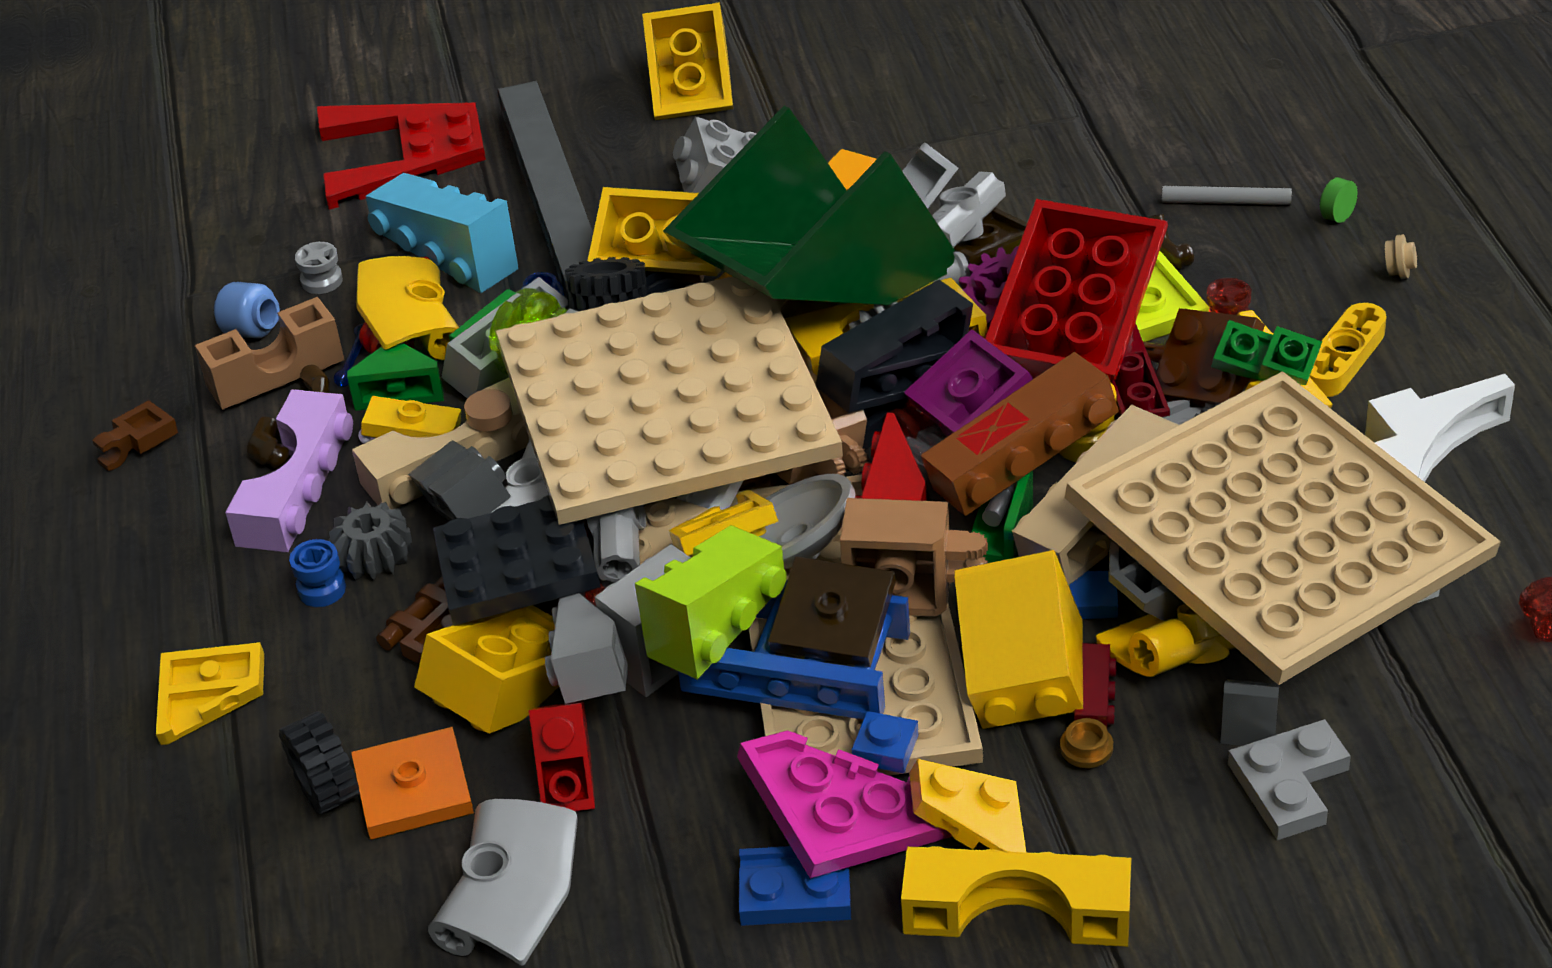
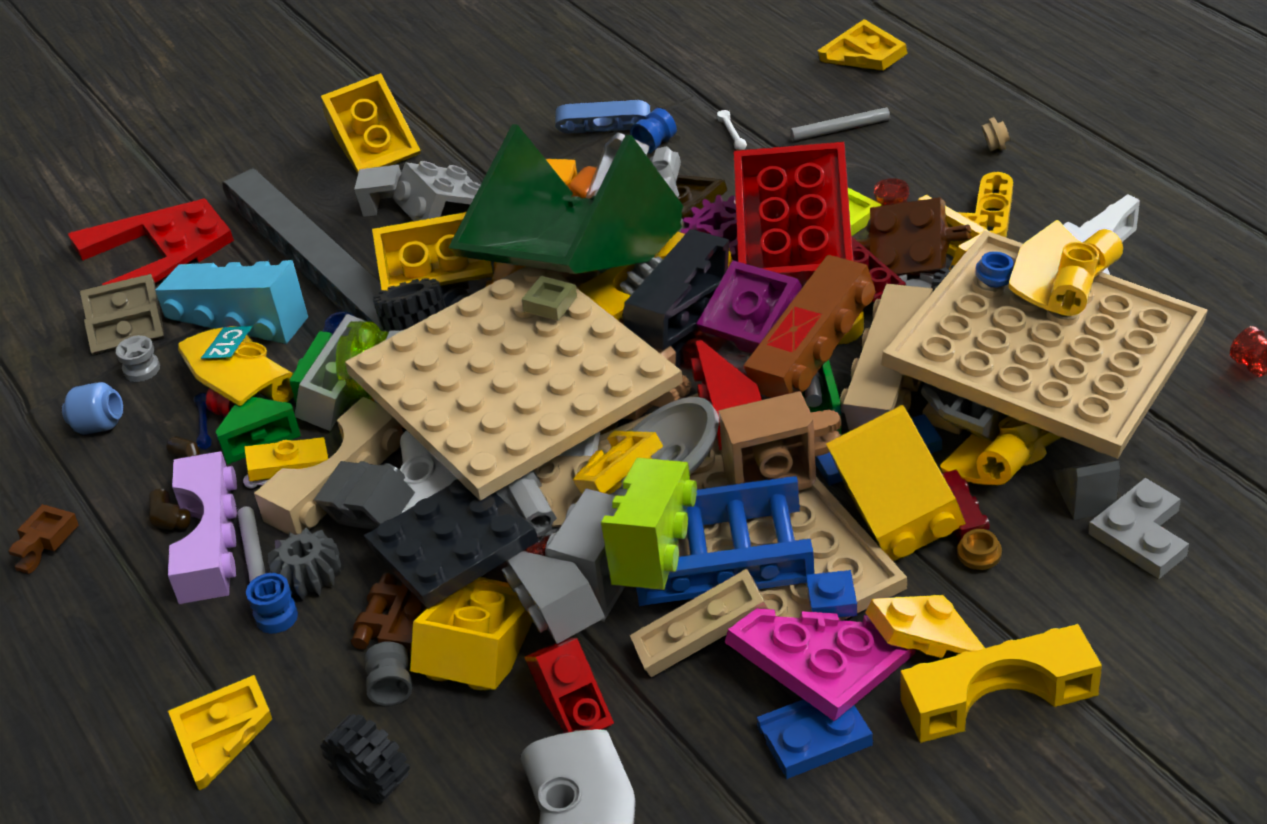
camera: 20 degrees left, 0 degrees up
medium nougat arch [195,297,344,410] -> none
orange plate [351,727,474,840] -> none
medium nougat tile [464,389,513,432] -> none
dark brown plate [768,556,896,668] -> none
green slope [1211,320,1322,385] -> none
bright green tile [1320,177,1358,223] -> none
none -> dark tan slope [80,274,165,355]
none -> teal sticker [201,326,253,359]
none -> light grey bar [237,507,266,582]
none -> light grey panel [354,165,401,217]
none -> dark grey wheel [364,642,412,706]
none -> olive plate [522,276,577,321]
none -> medium blue beam [555,100,650,133]
none -> blue wheel [630,108,677,153]
none -> tan plate [630,569,769,677]
none -> white hinge [717,110,747,150]
none -> yellow wing [818,19,907,70]
none -> blue plate [975,252,1014,288]
none -> yellow panel [1008,220,1123,316]

